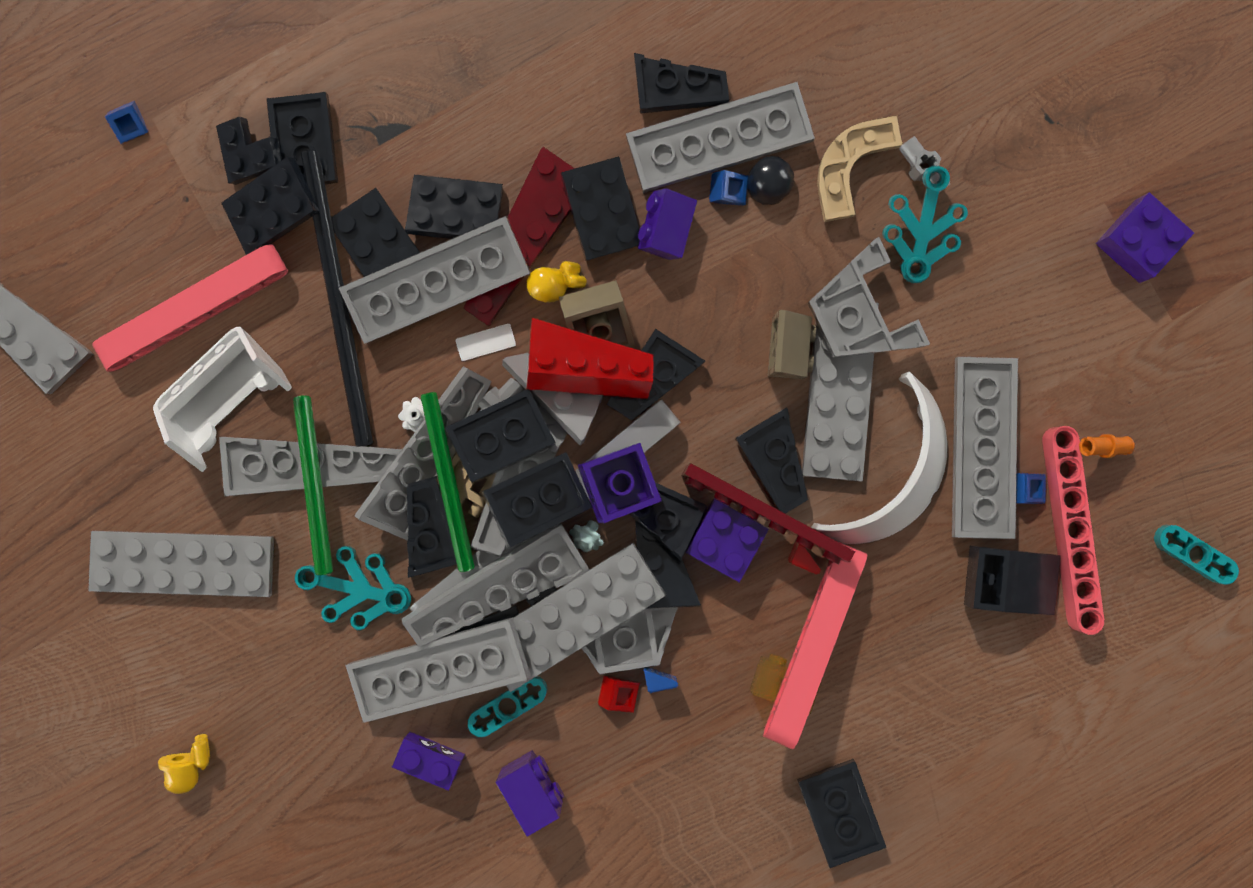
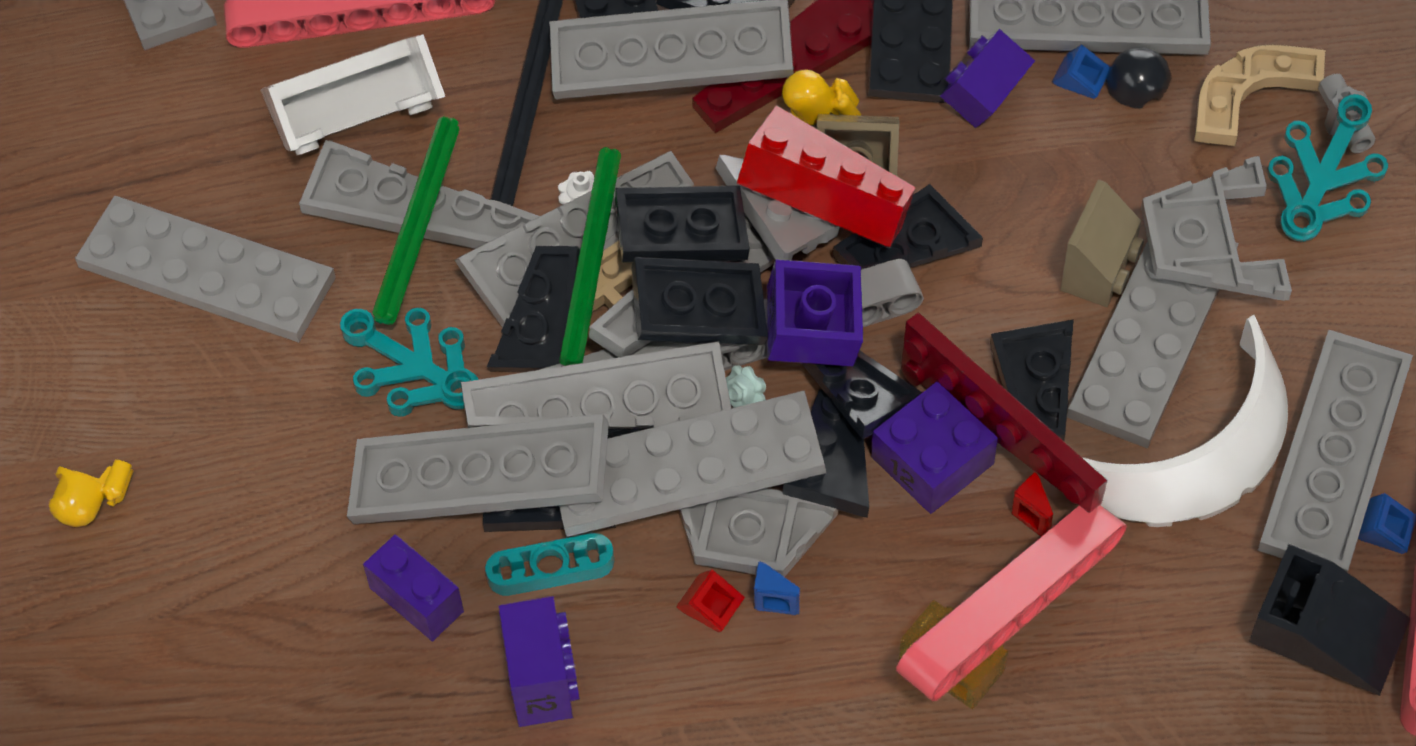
camera: 20 degrees right, 30 degrees down
white sticker [456,324,516,361] -> none

